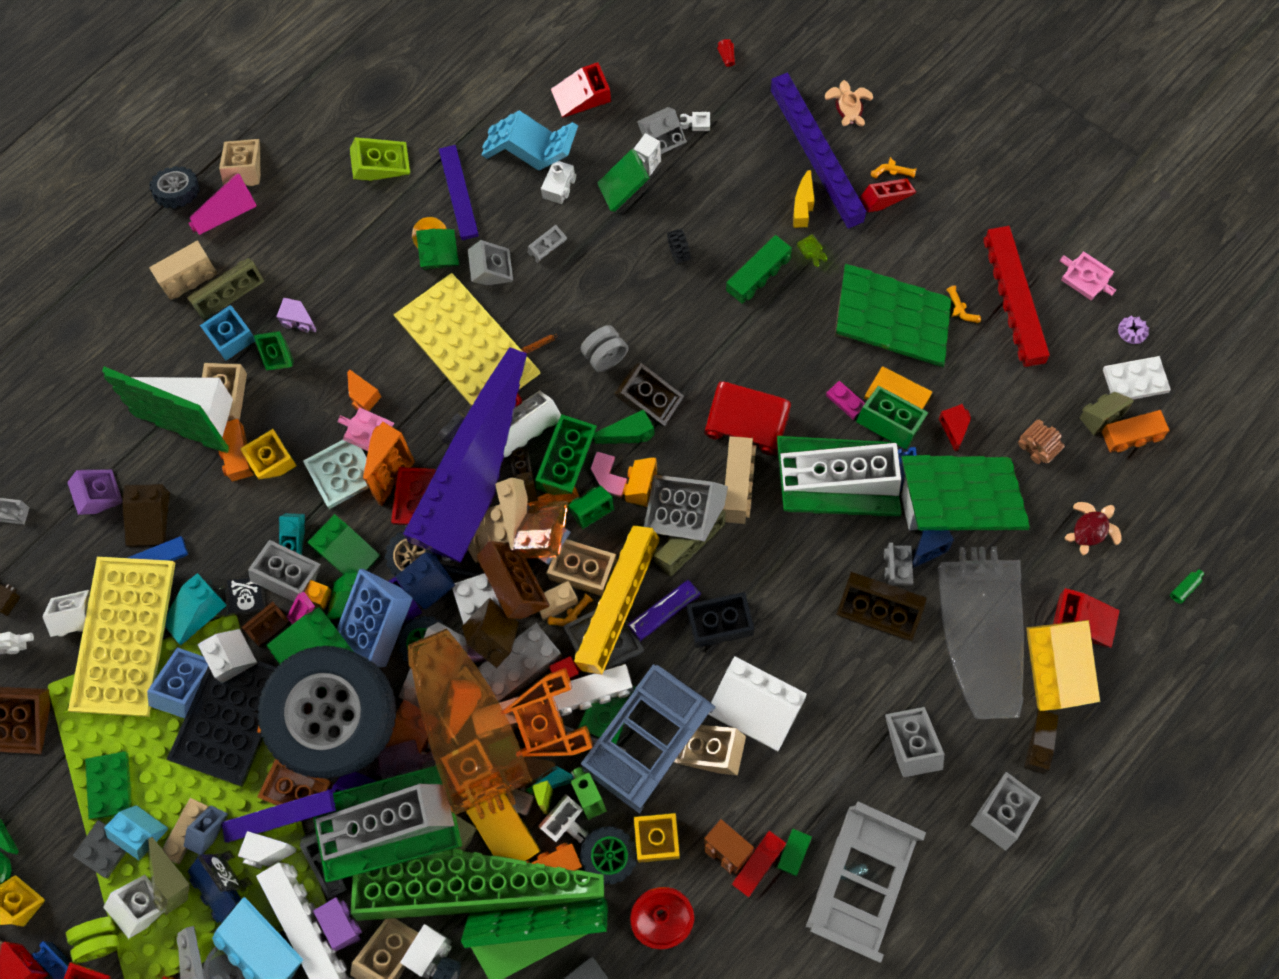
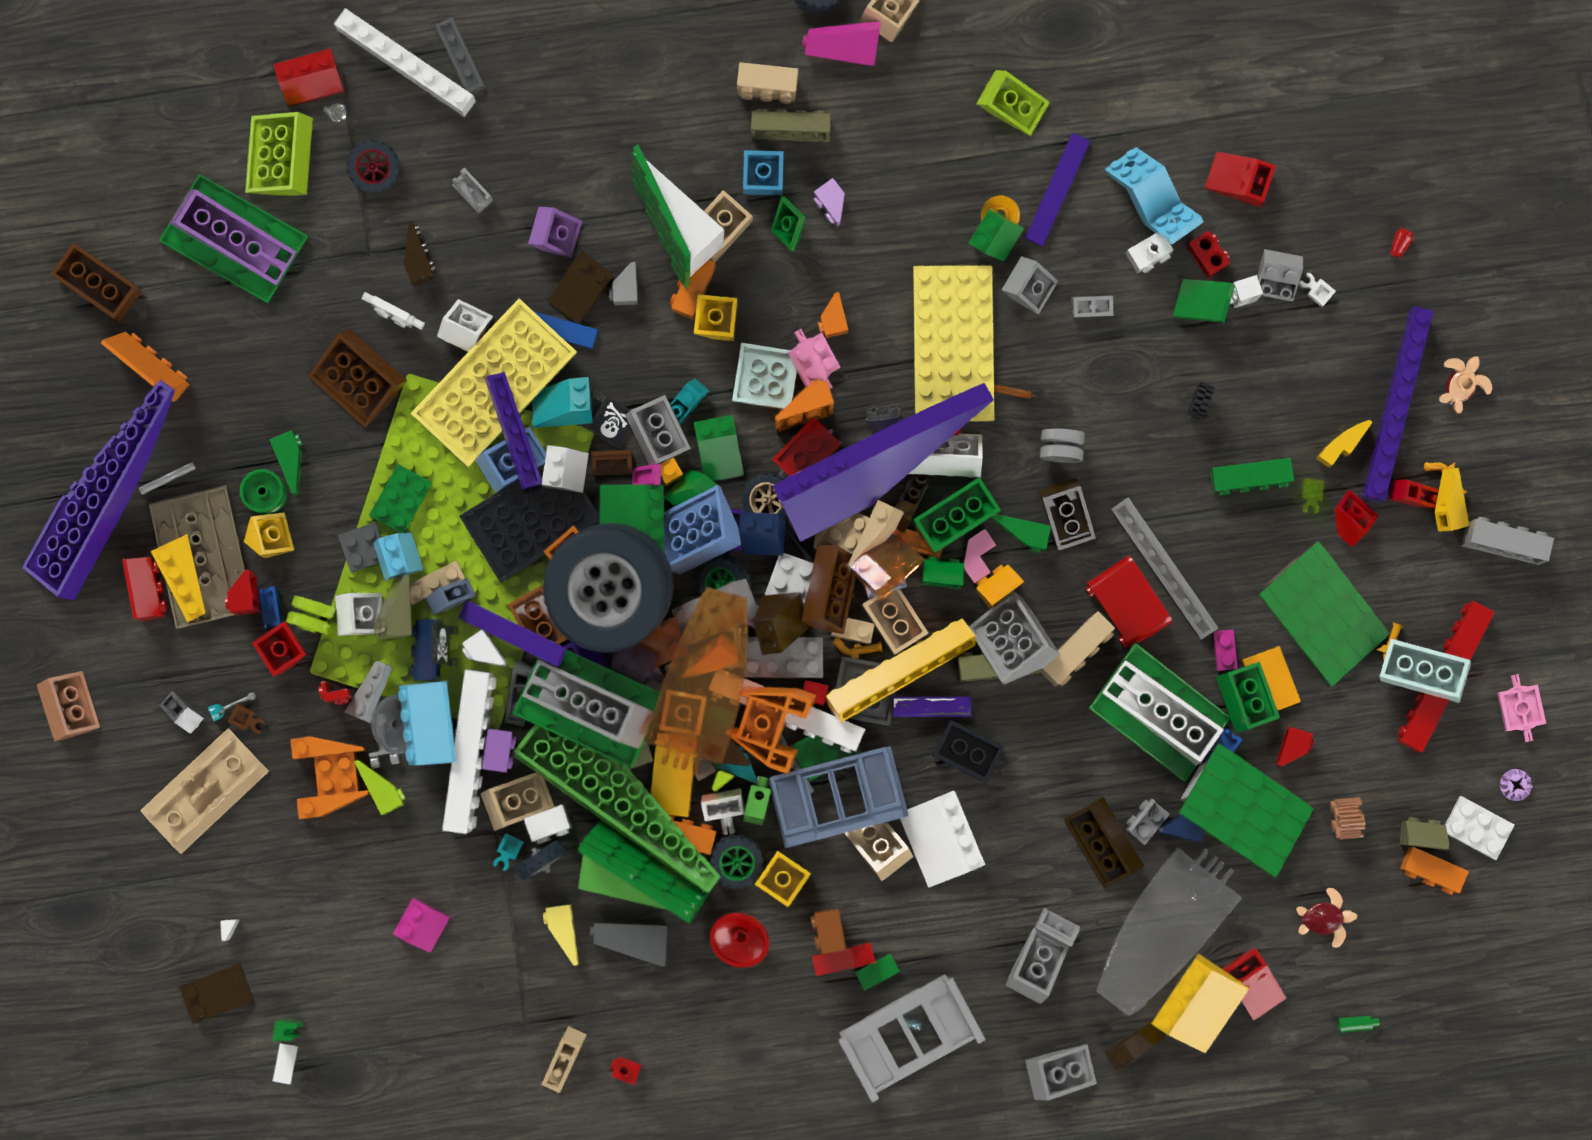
camera: 30 degrees right, 15 degrees up
none -> dark purple plate [484,372,542,490]
none -> light grey slope [609,262,638,305]
none -> light grey hinge [1034,908,1080,947]
none -> light grey plate [1111,498,1218,640]
none -> red brick [1187,230,1230,279]
none -> red slope [1334,489,1379,547]
none -> light aqua brick [1380,639,1471,703]
none -> yellow slope [1435,468,1469,532]
none -> light grey brick [1461,517,1554,565]

